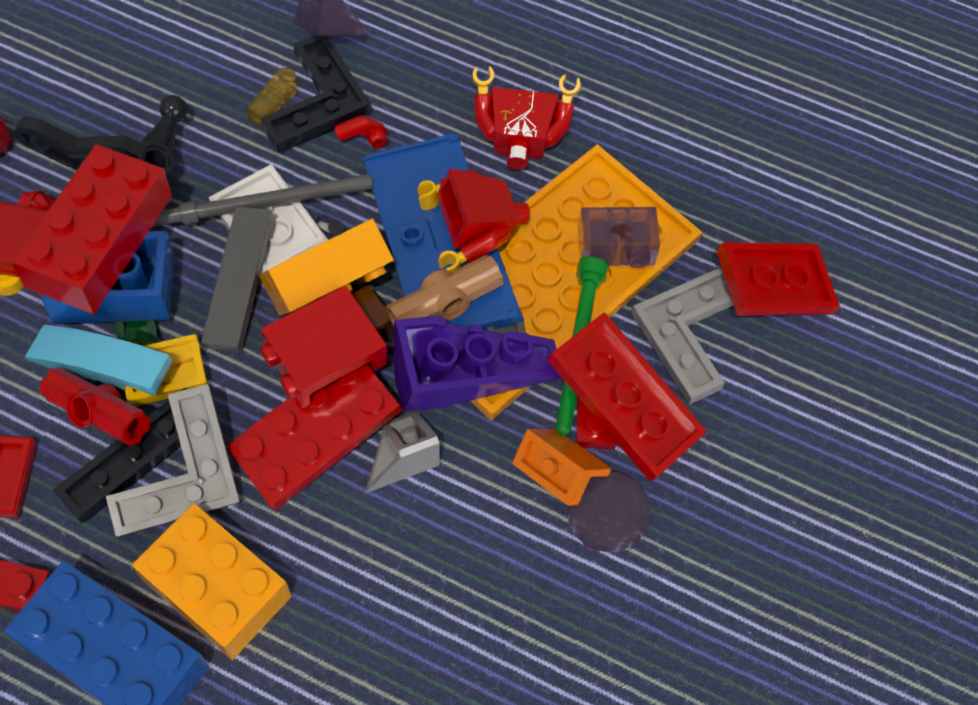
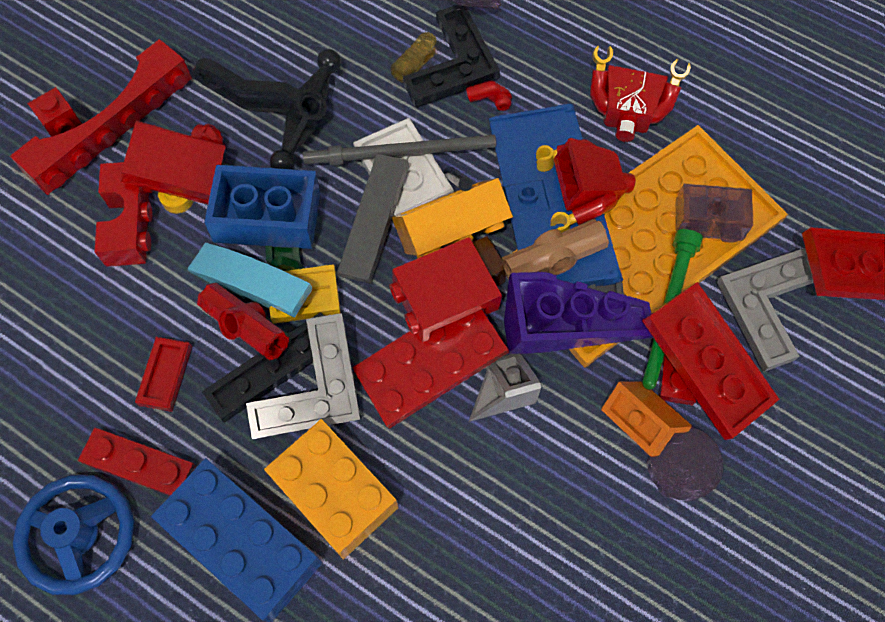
camera: 10 degrees right, 5 degrees up
red brick [11,144,172,315] -> none

